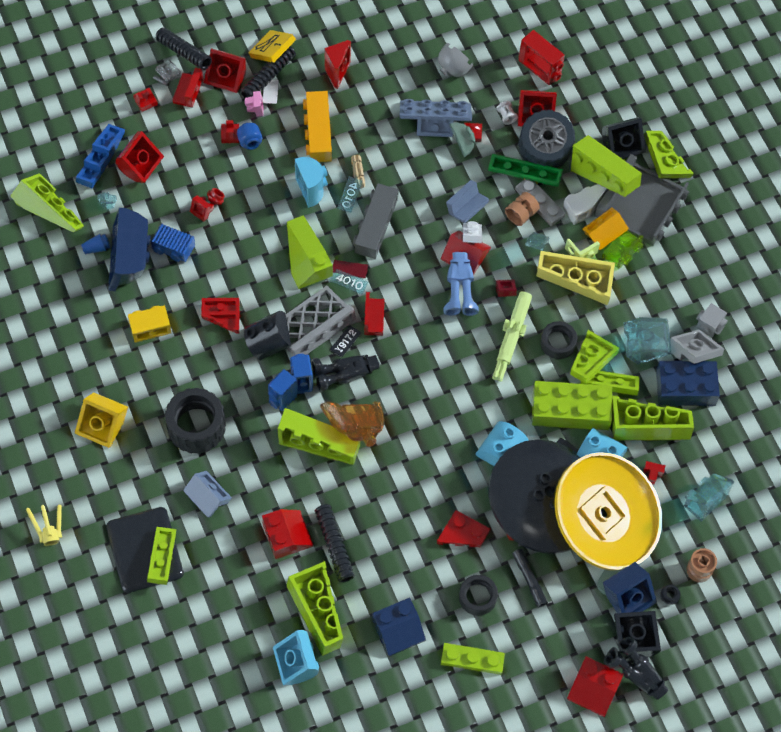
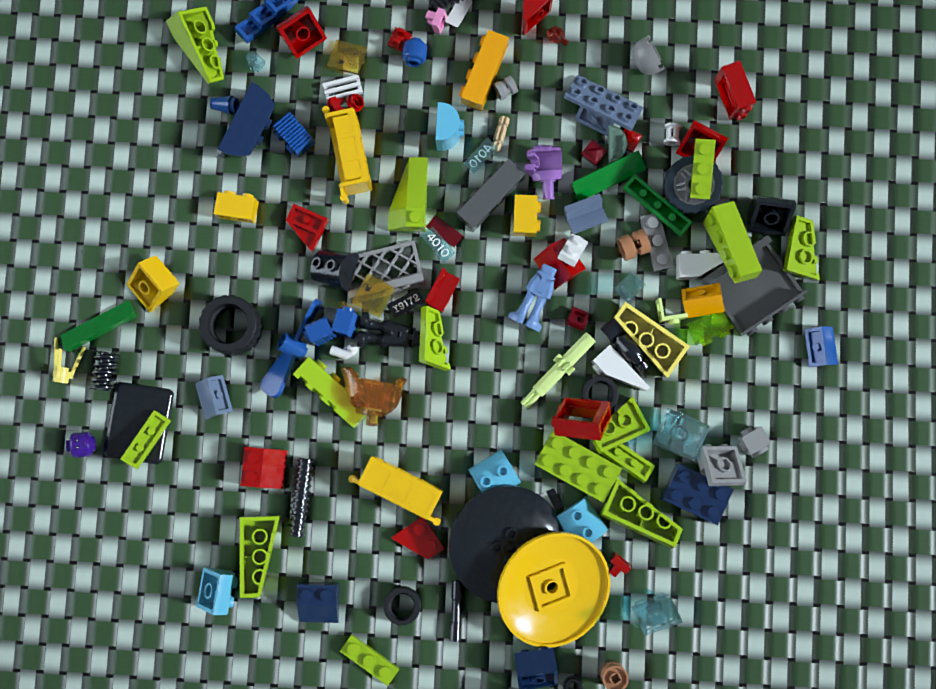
camera: 35 degrees right, 20 degrees up
none -> green slope [60,300,137,352]
none -> dark purple head [66,432,96,458]
none -> black piece [89,351,120,392]
none -> blue piece [261,299,322,398]
none -> white tile [322,74,363,102]
none -> yellow container [322,106,373,204]
none -> clear yellow piece [327,40,368,75]
none -> white arm [329,342,358,360]
none -> yellow container [348,456,443,526]
none -> clear yellow piece [351,273,396,318]
none -> lime wing [419,305,451,371]
none -> light grey wheel [493,75,518,100]
none -> yellow brick [513,195,541,237]
none -> medium lavender piece [525,144,562,200]
none -> clear red piece [547,26,569,46]
none -> red window [551,397,611,441]
none -> green slope [570,150,646,201]
none -> dark red tile [581,139,607,166]
none -> white slope [591,345,650,391]
none -> black piece [600,318,649,378]
none -> lime plate [690,139,716,199]
none -> panel [804,326,838,367]

